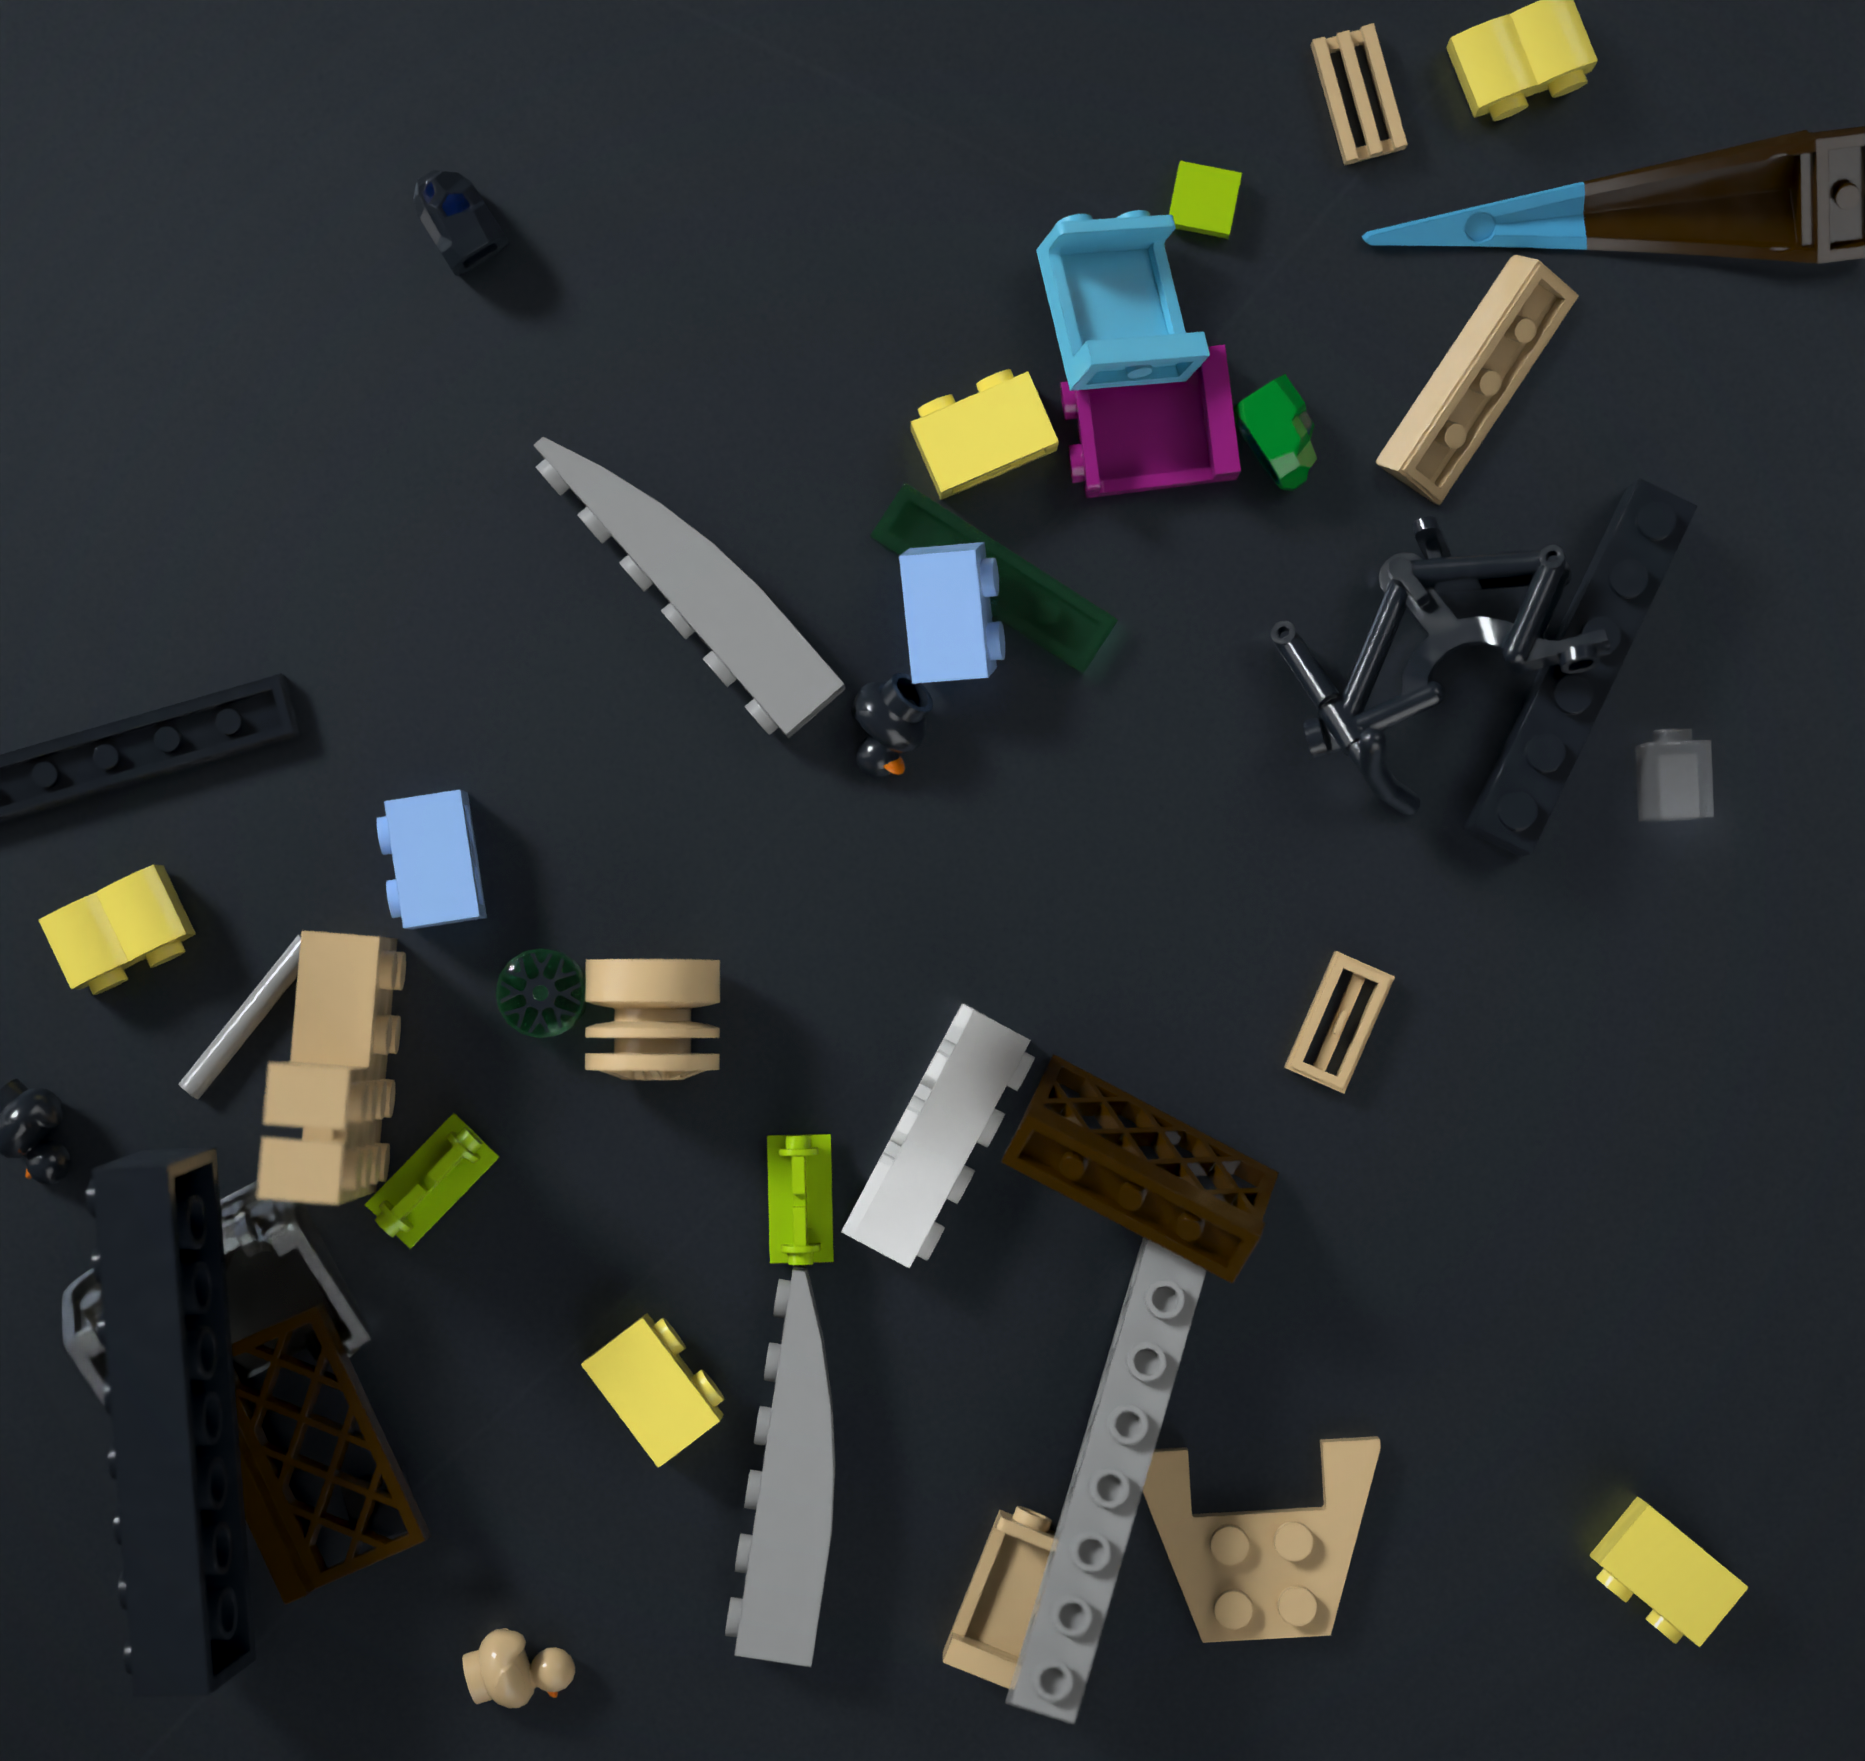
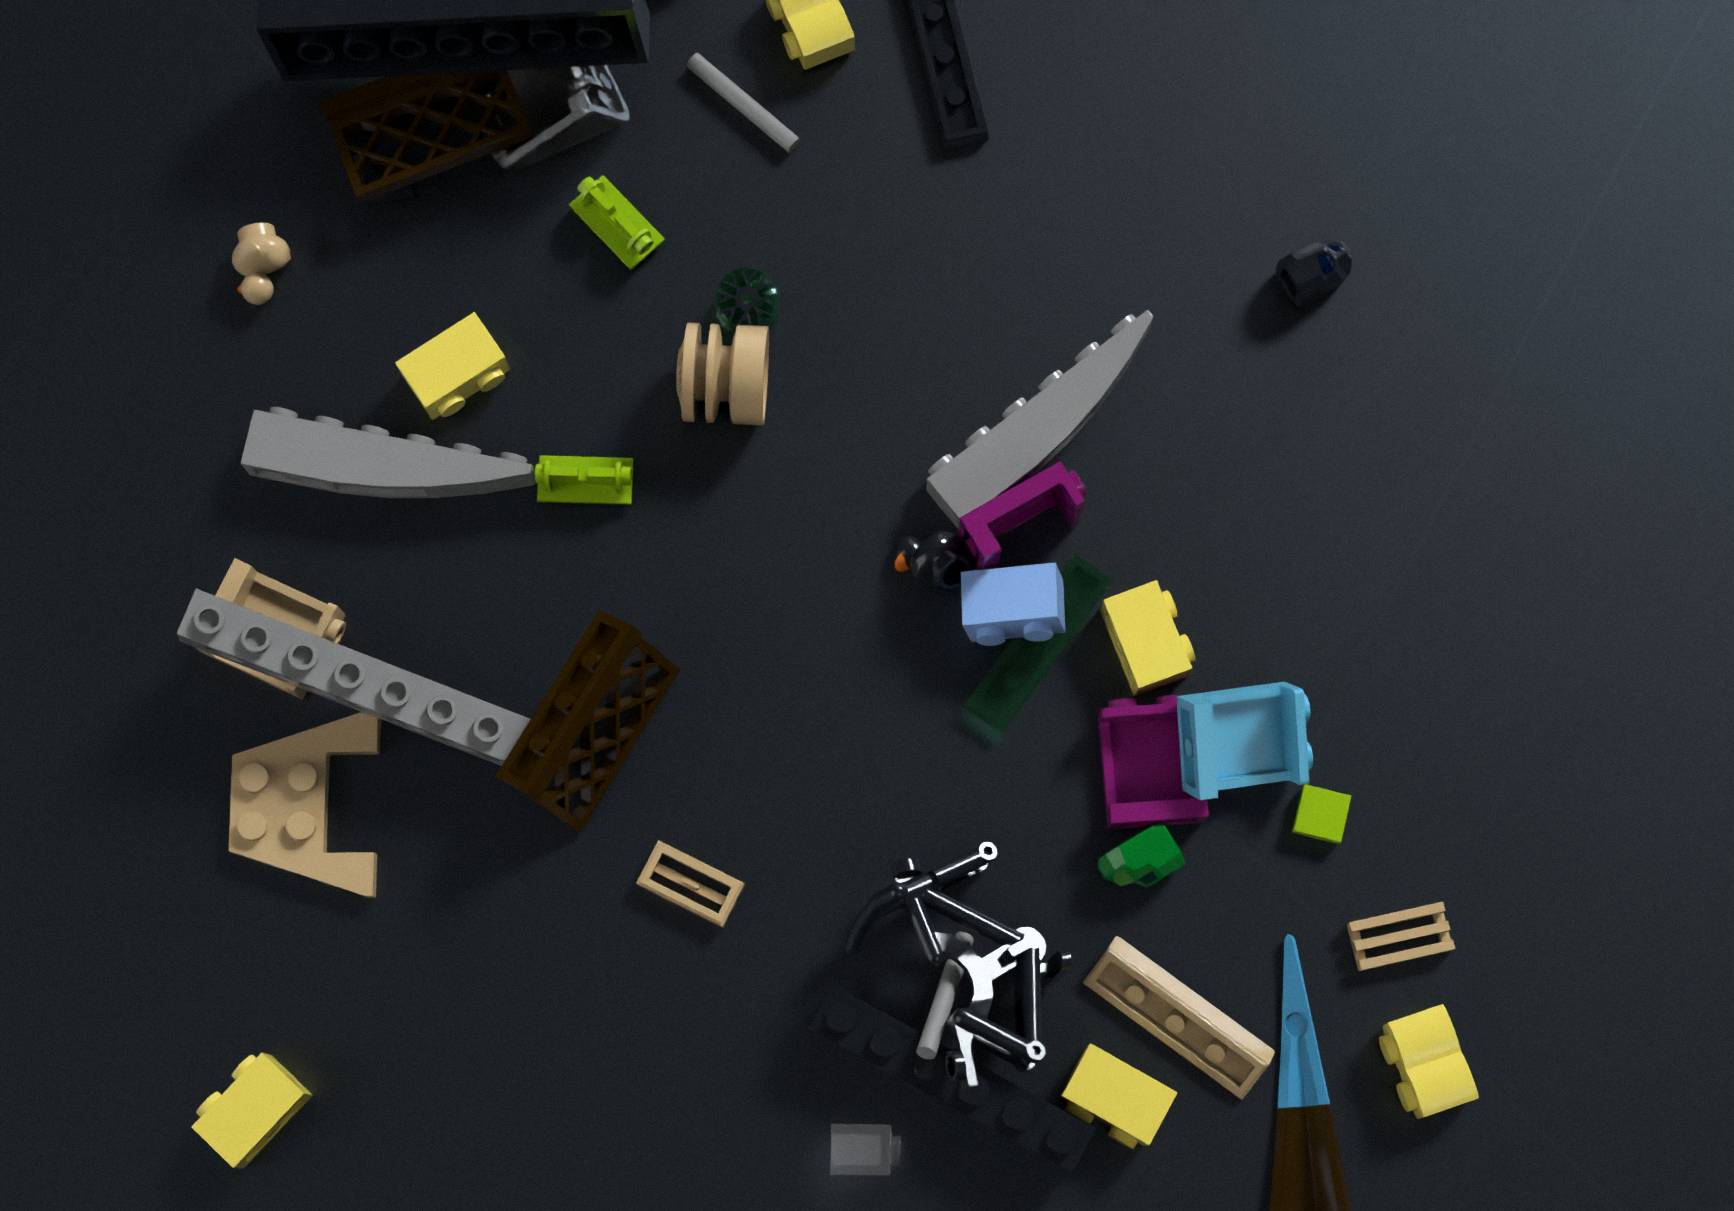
camera: 90 degrees right, 10 degrees down
tan piece [257,931,406,1205] -> none
light blue brick [377,789,487,930] -> none
white wedge [841,1004,1035,1268] -> none
none -> light grey bar [916,932,974,1059]
none -> magenta panel [957,461,1087,570]
none -> light yellow brick [1058,1043,1178,1150]

